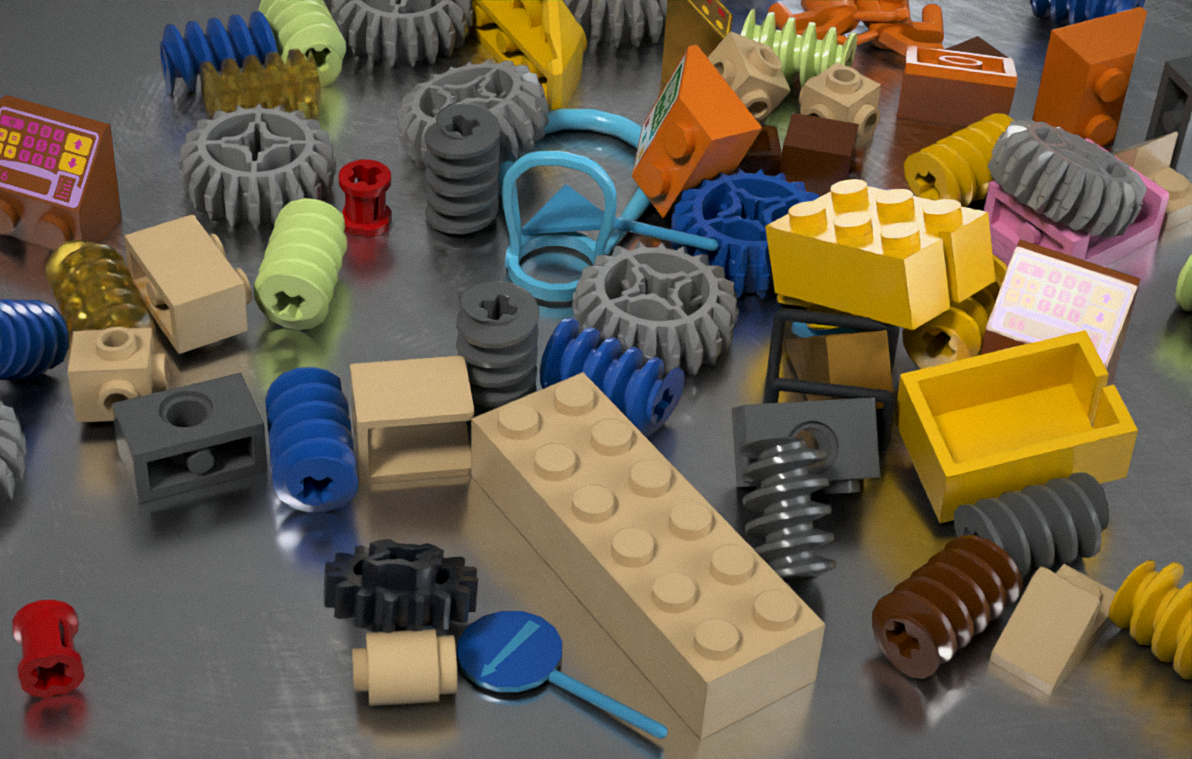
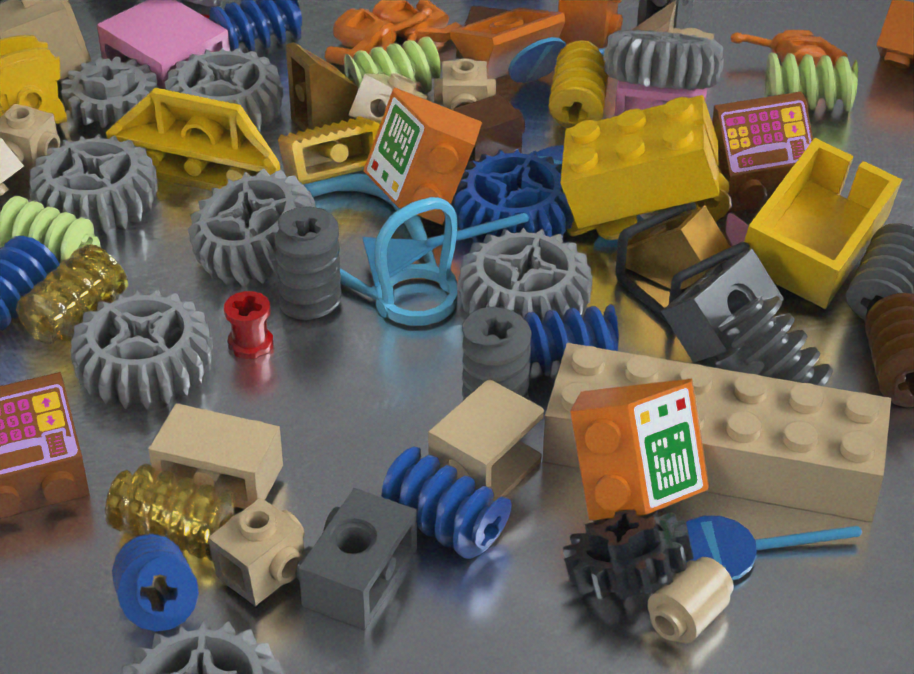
camera: 40 degrees left, 0 degrees up
yellowish green piece [254,198,347,330] -> none
none -> yellow brick [278,116,379,185]
none -> blue piece [508,37,605,83]
none -> orange slope [570,378,709,520]

